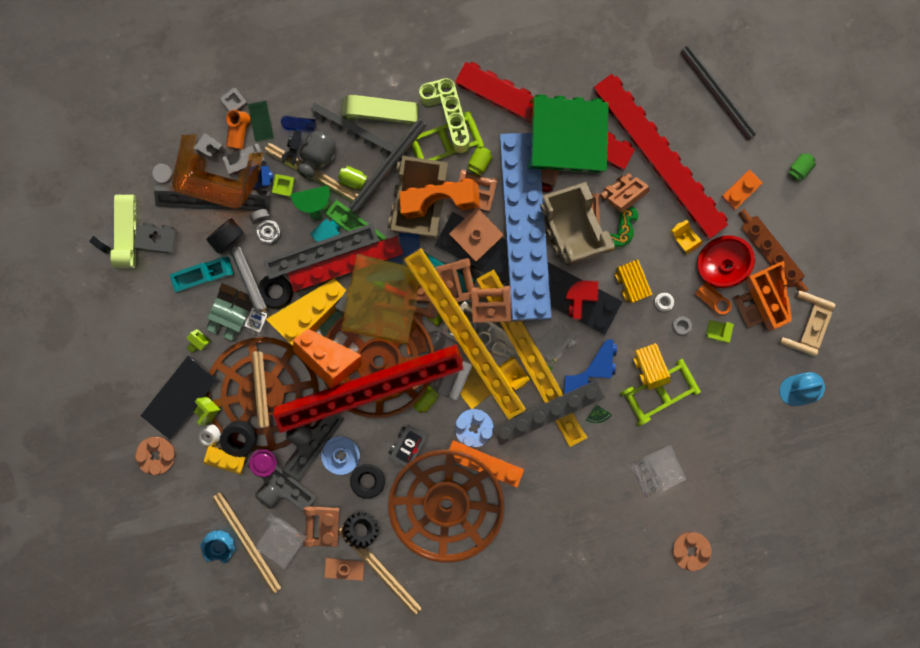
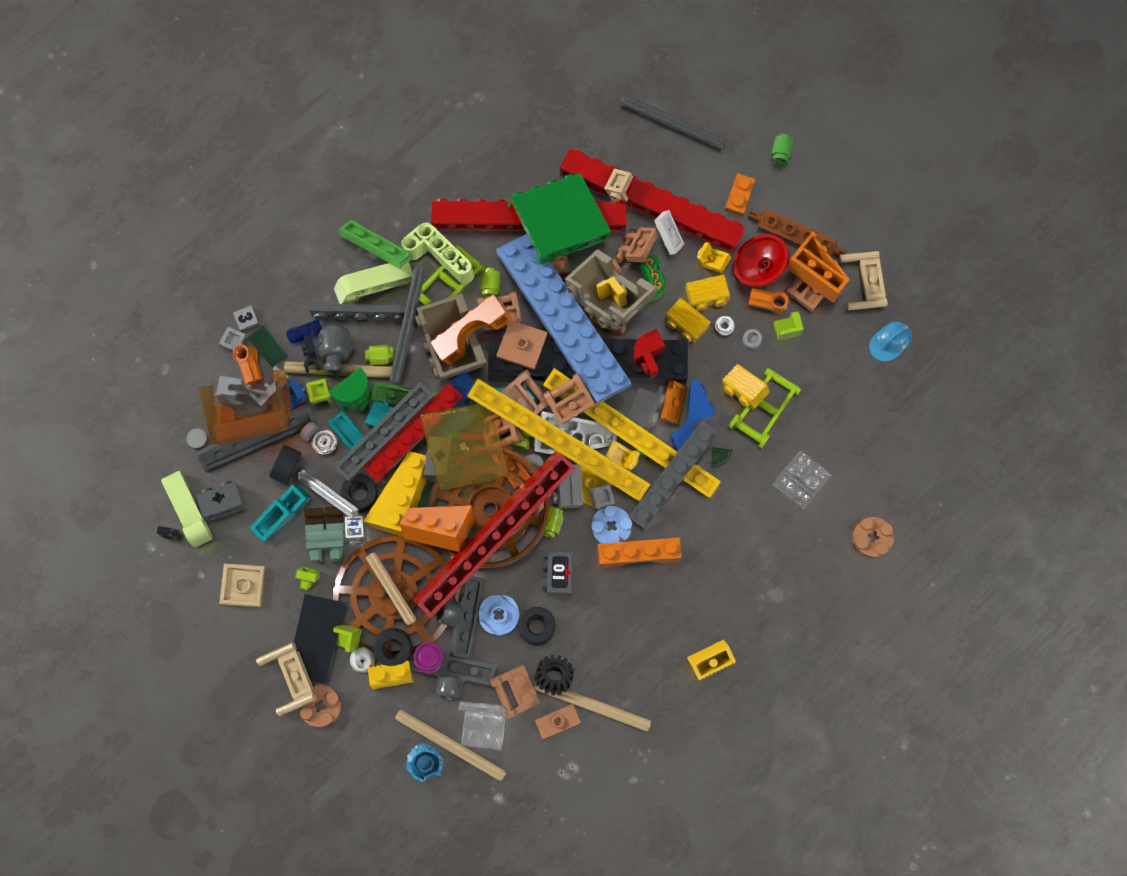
camera: 30 degrees left, 10 degrees down
dark orange dish [388,450,504,563] -> none
none -> tan tile [219,564,266,608]
none -> light grey tile [233,306,259,332]
none -> tan plate [256,642,316,716]
none -> teal tile [327,410,365,450]
none -> bright green tile [338,220,412,269]
none -> light grey tile [589,484,615,510]
none -> yellow bracket [596,276,628,308]
none -> tan bracket [604,169,633,202]
none -> white plate [655,210,684,255]
none -> orange plate [660,381,688,425]
none -> yellow brick [685,275,730,311]
none -> yellow brick [687,639,736,680]

